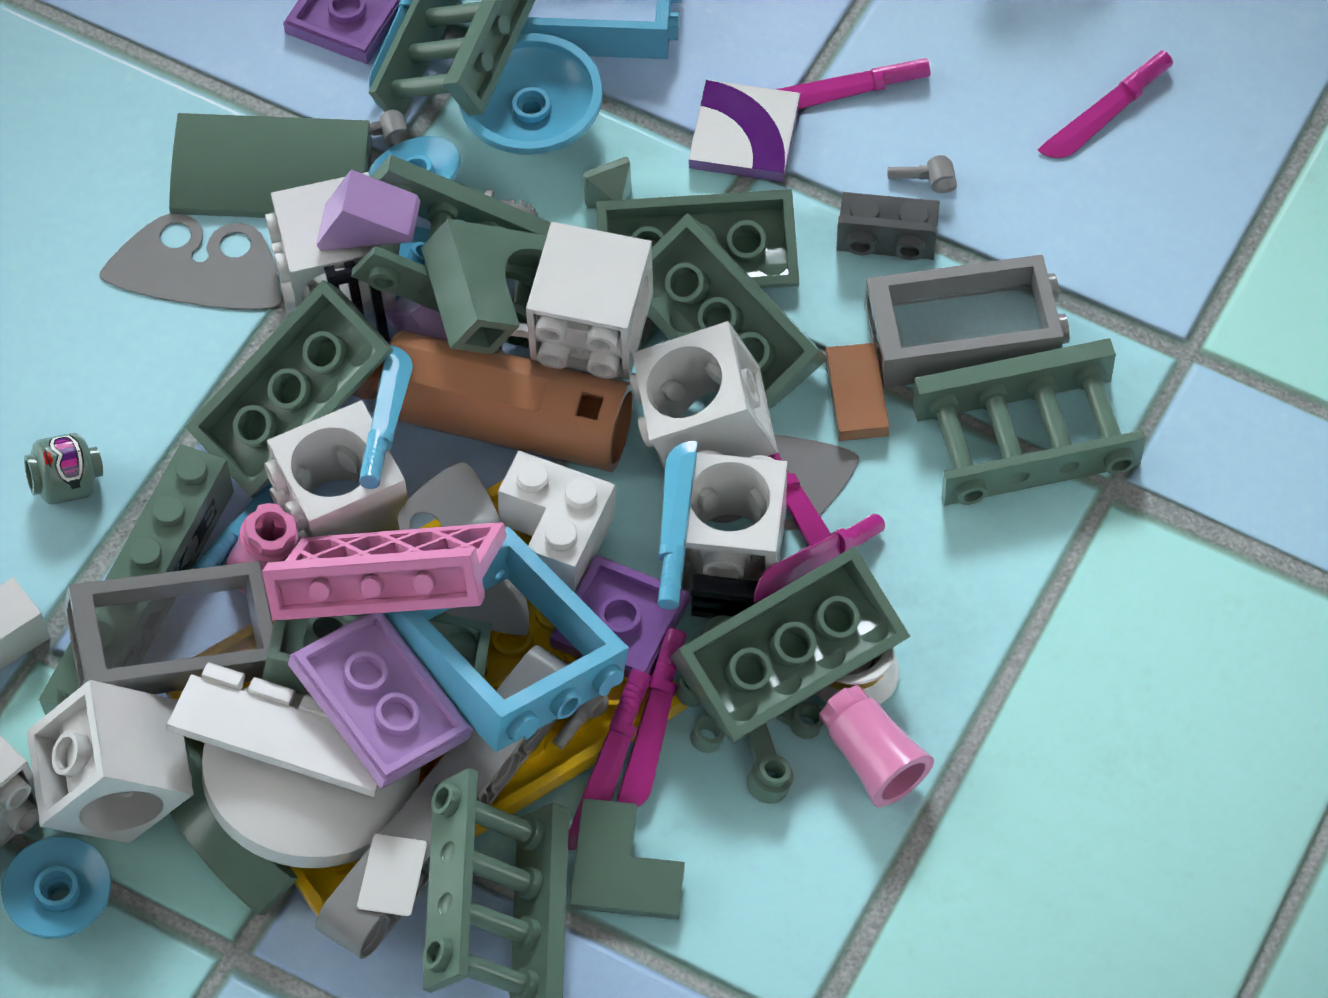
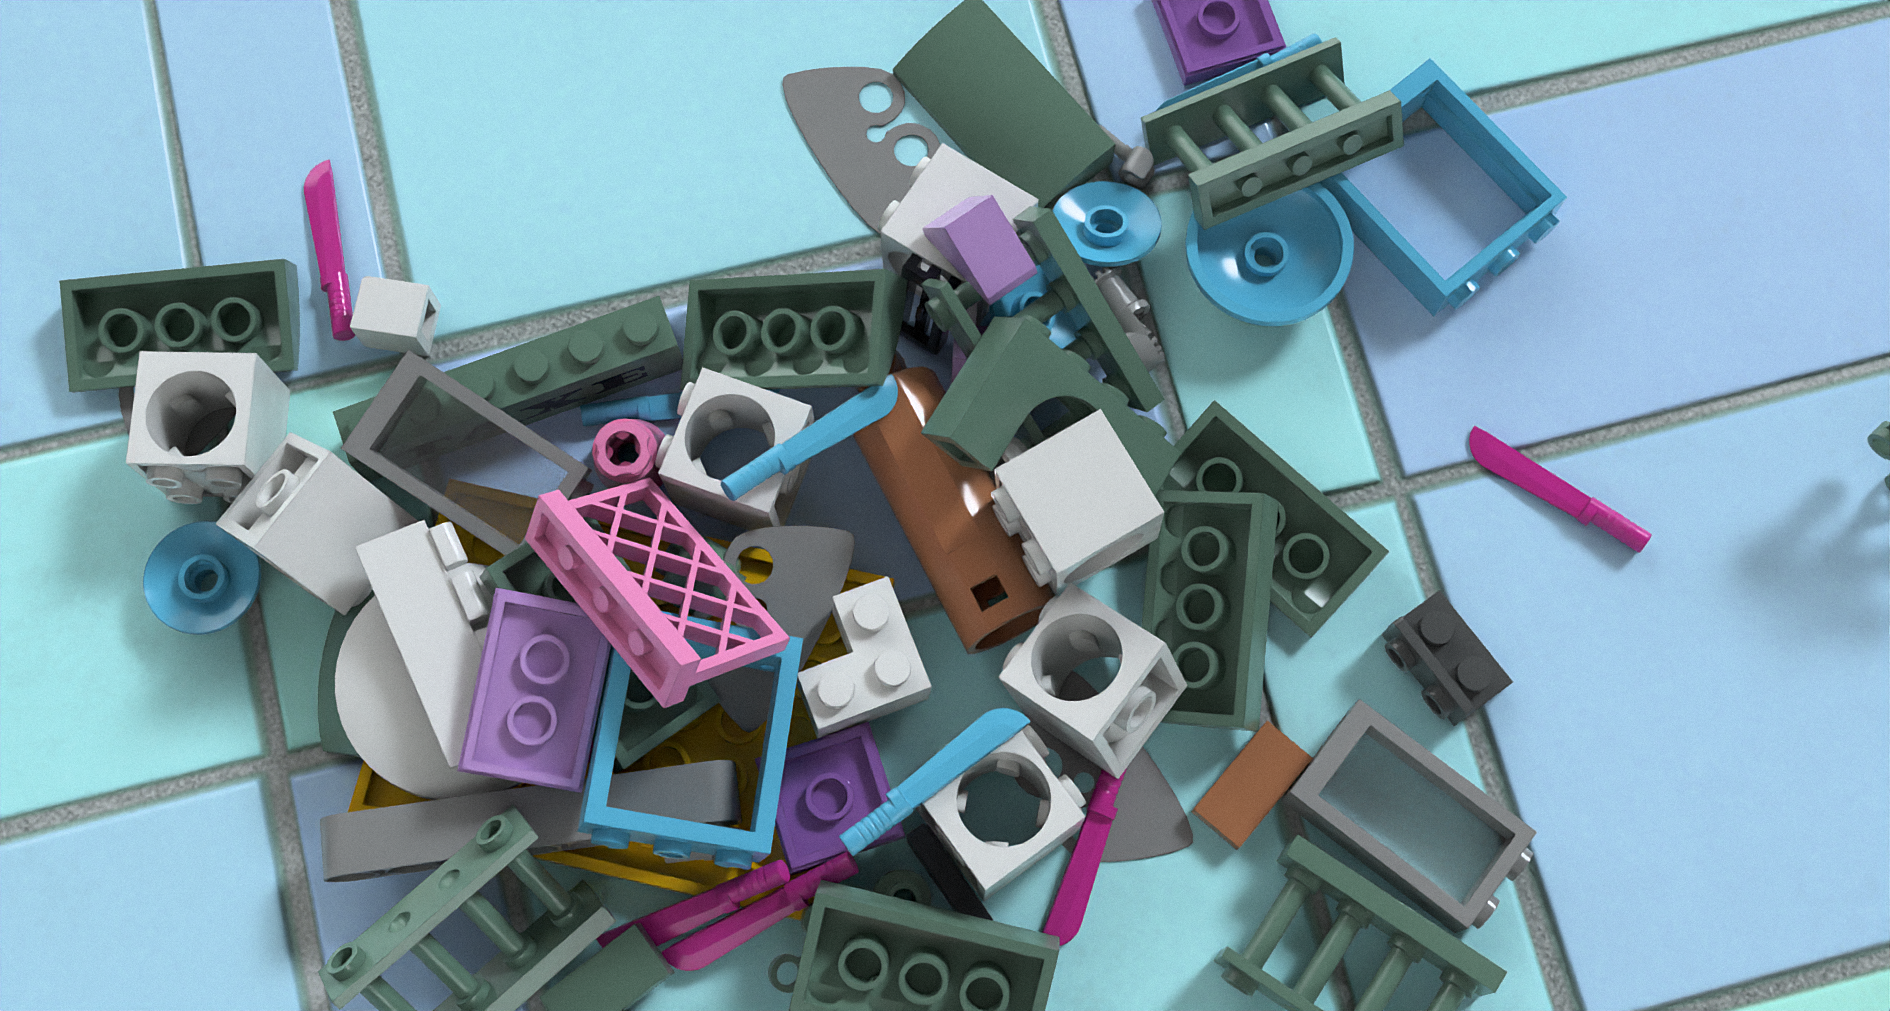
camera: 45 degrees right, 15 degrees up
sand green head [24,433,103,504] -> none
white sticker [357,834,427,916] -> none
sand green slope [582,157,632,208] -> none
tile [689,80,800,182] -> none
dark pink piece [754,514,885,602] -> none
light grey hand [887,155,957,193] -> none
dark pink piece [1037,50,1173,158] -> none

